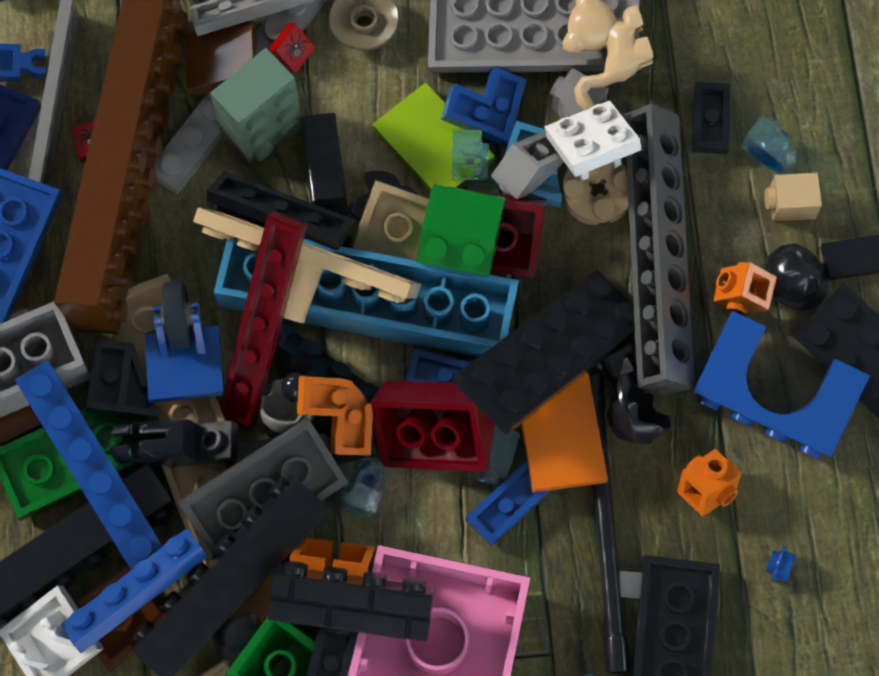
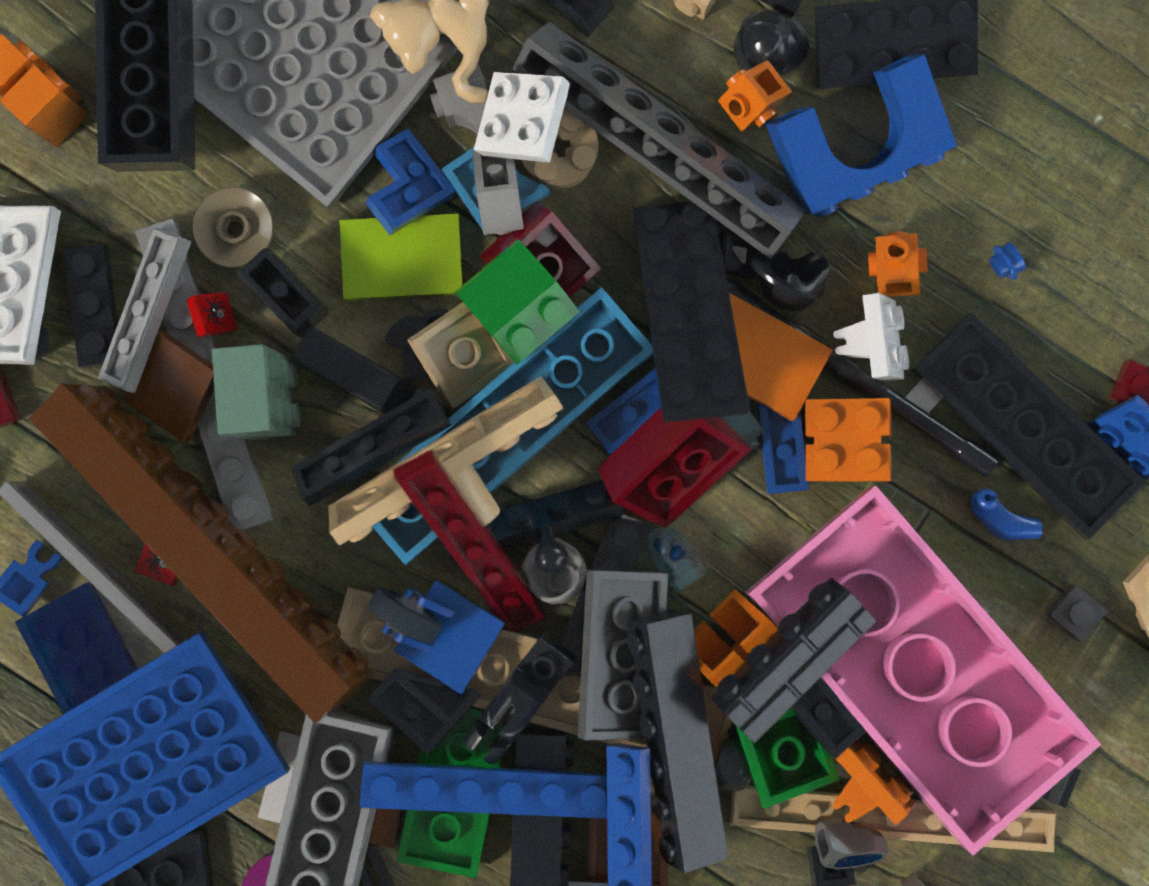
camera: 50 degrees left, 15 degrees up
orange plate [297,376,373,456] -> none
clear light blue brick [452,130,489,180] -> none
none -> black brick [238,248,328,338]
none -> orange piece [805,398,892,482]
none -> white plate [833,293,909,381]

